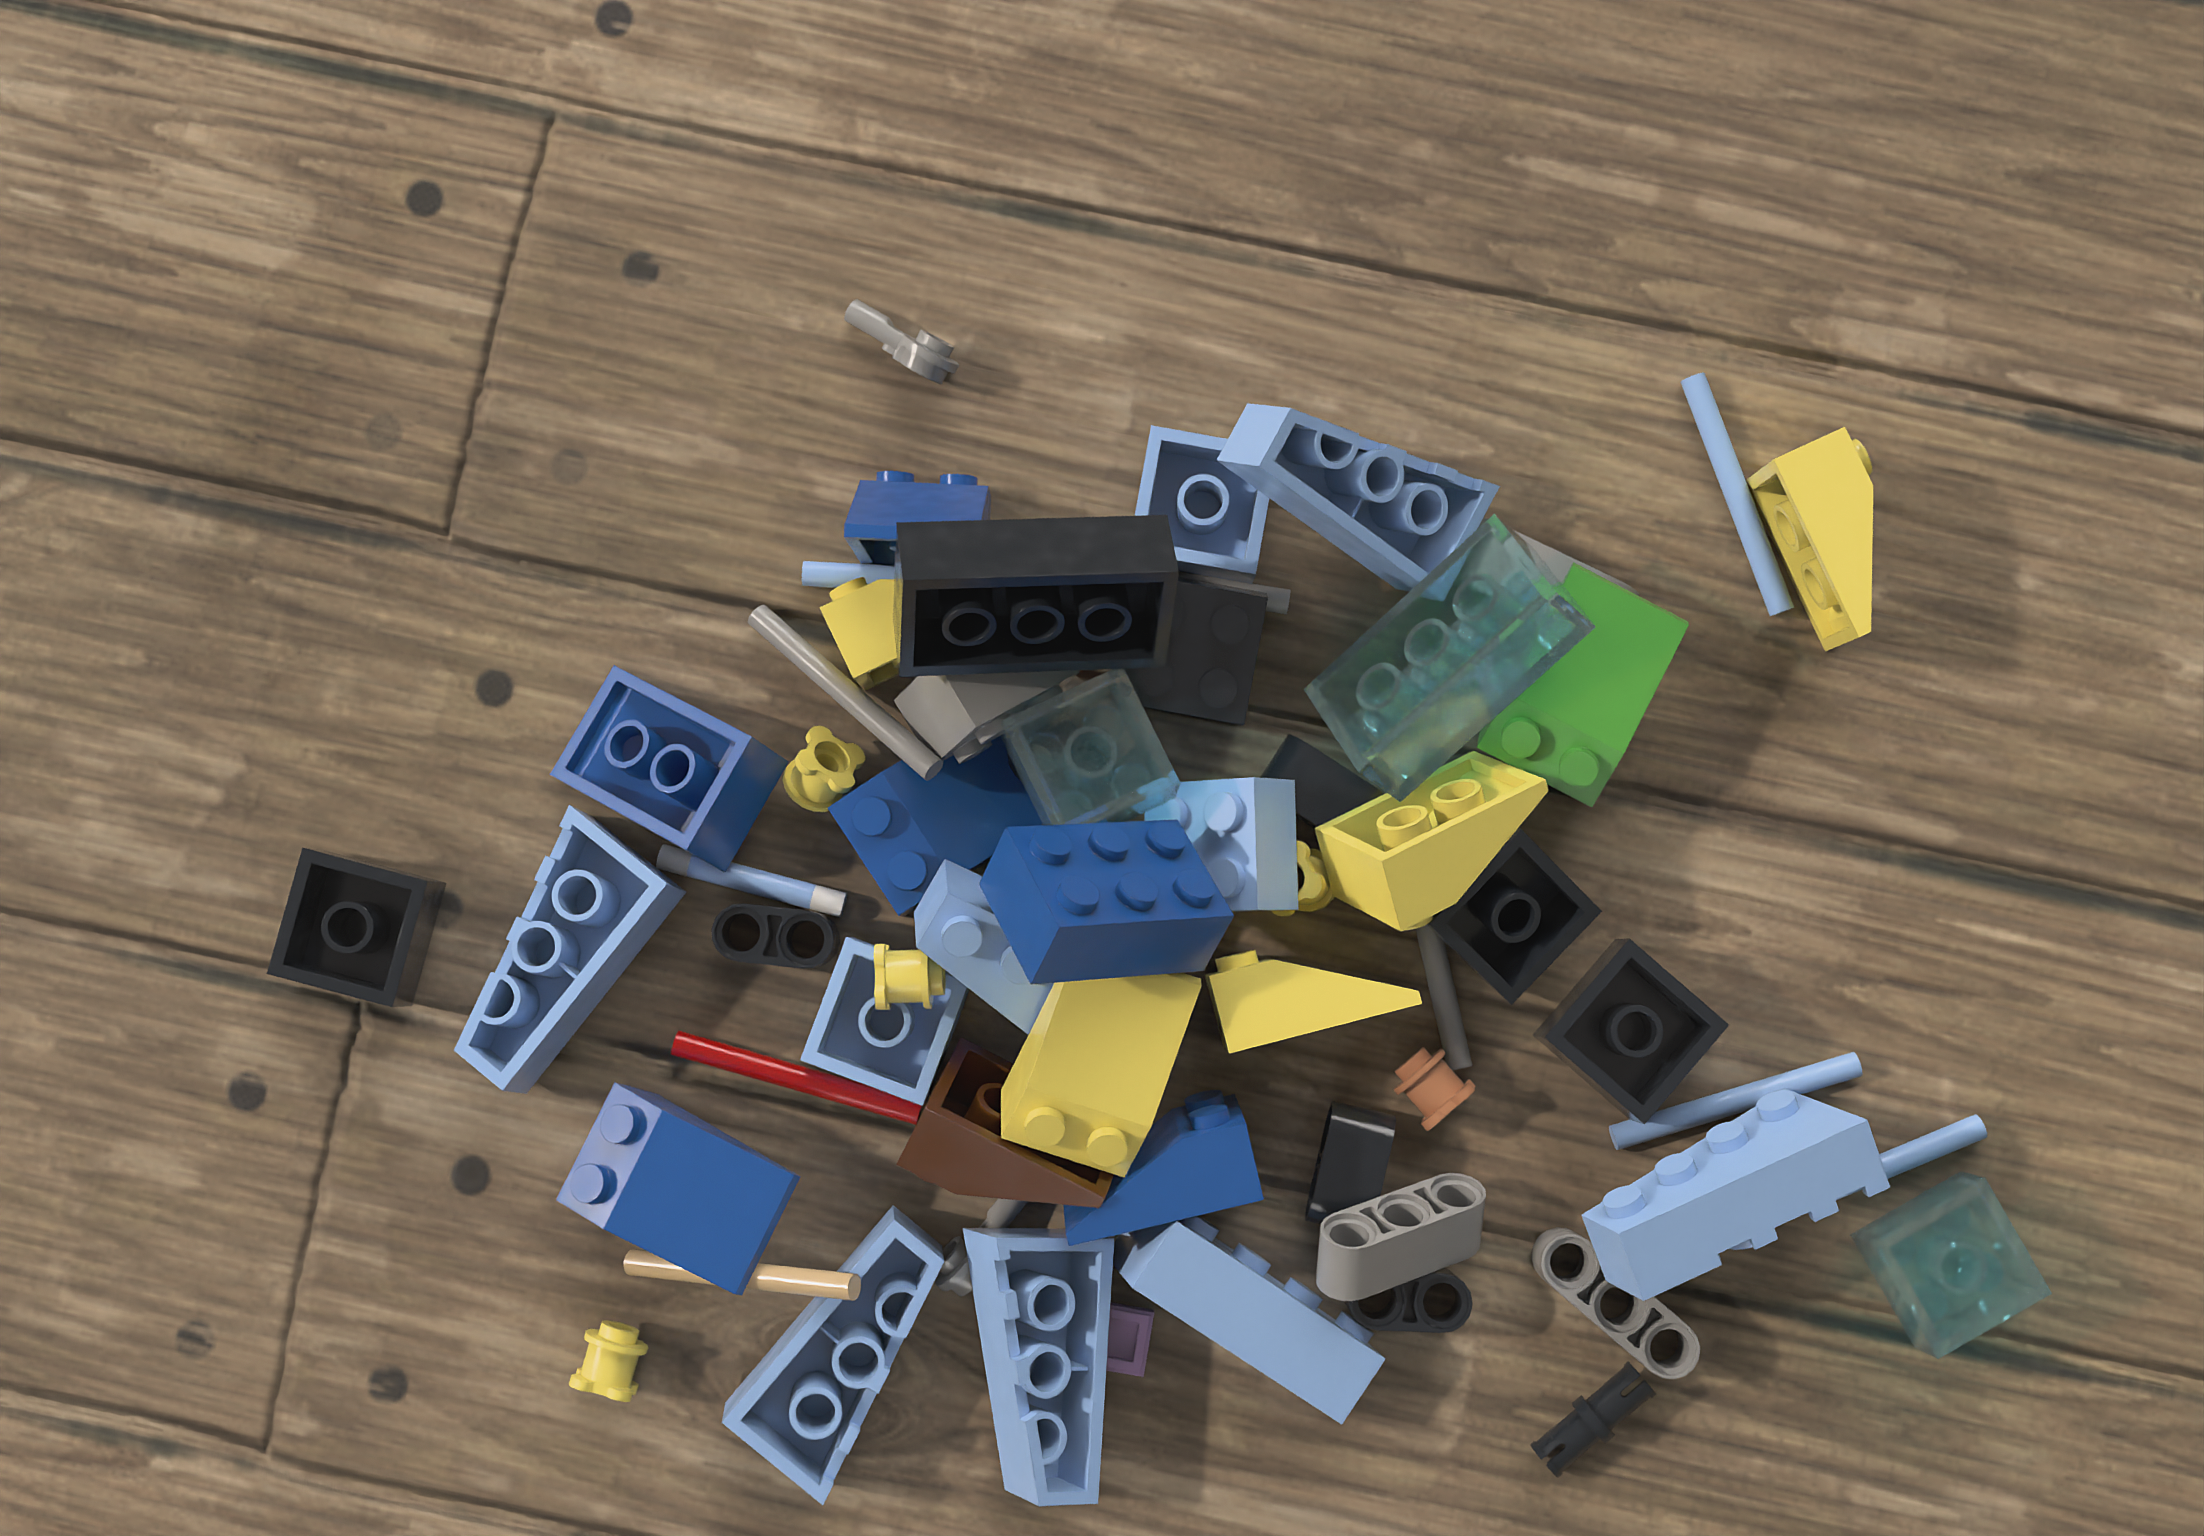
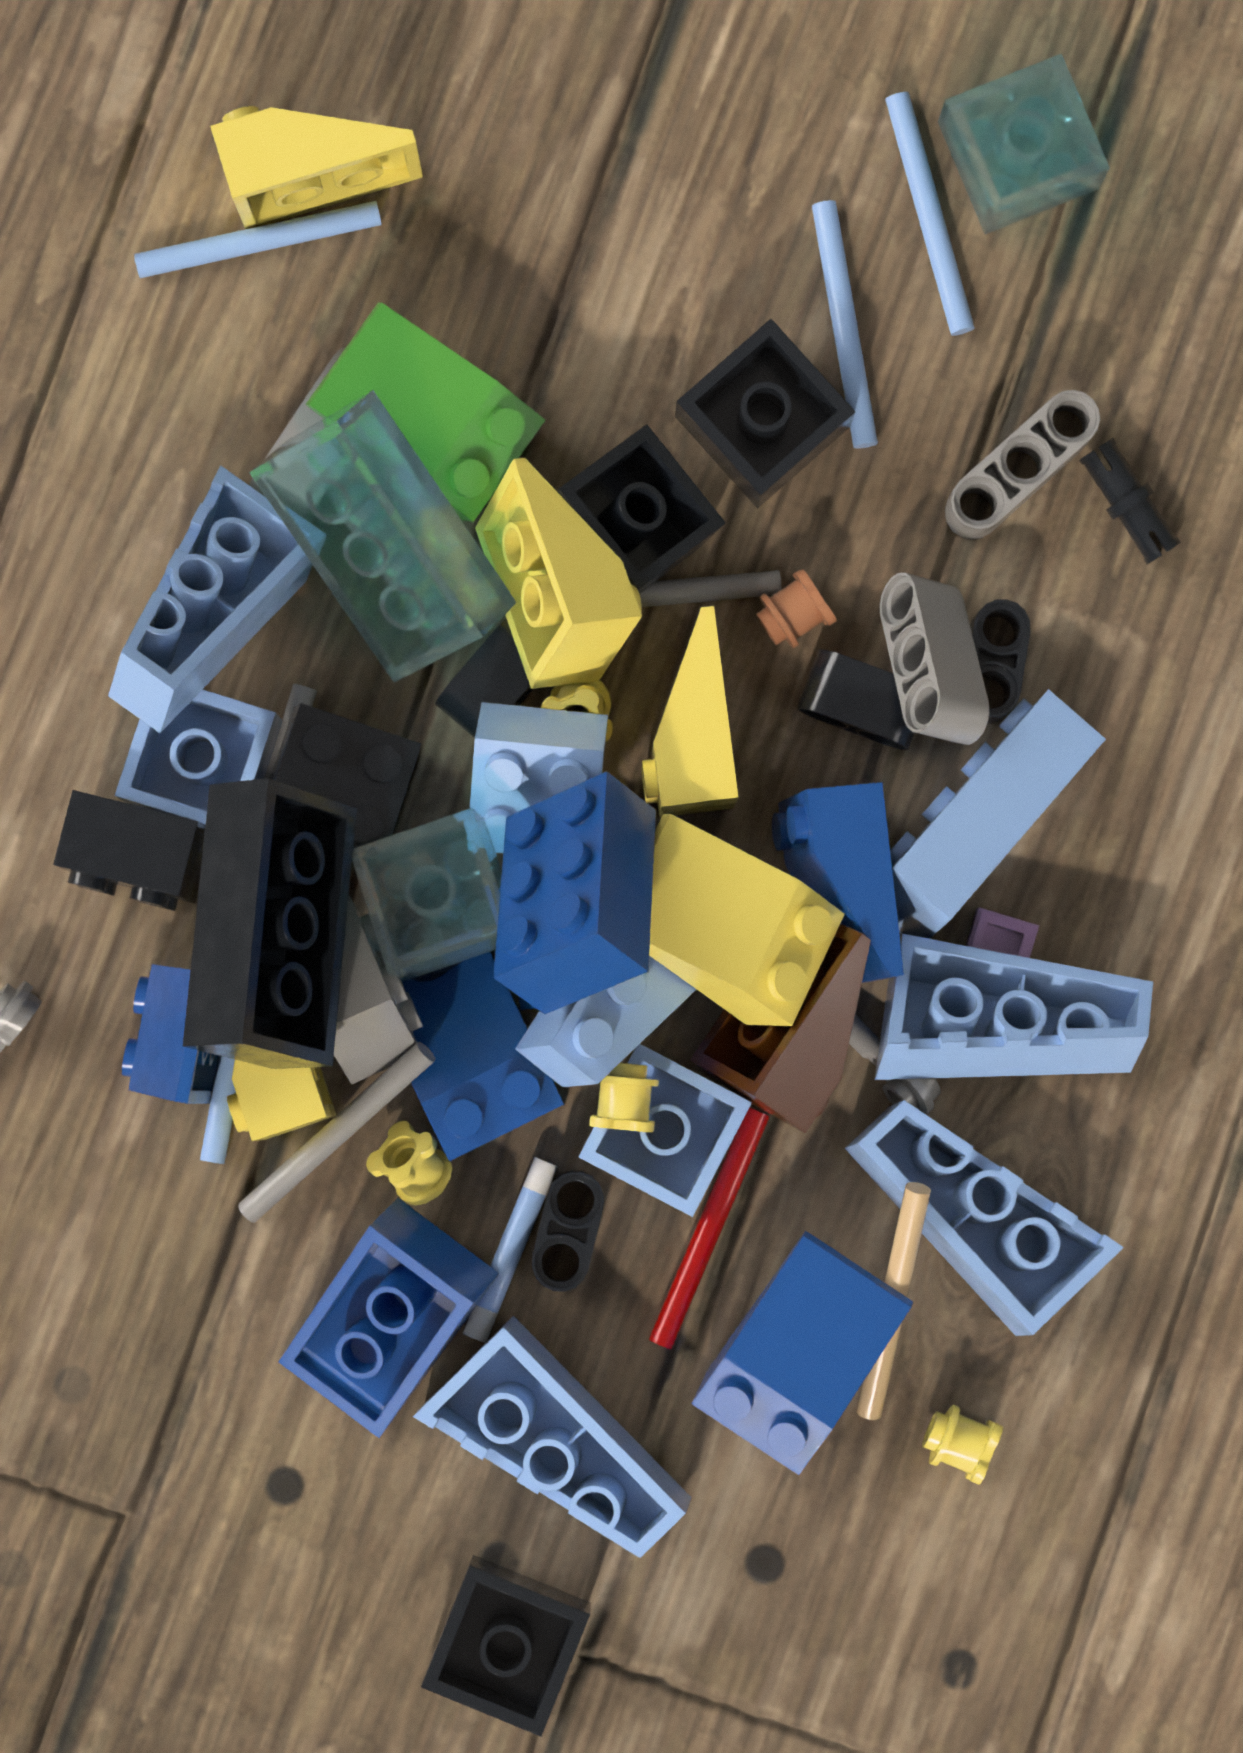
camera: 90 degrees left, 0 degrees up
light blue wedge [1581,1088,1890,1301] -> none
none -> black brick [53,790,205,911]

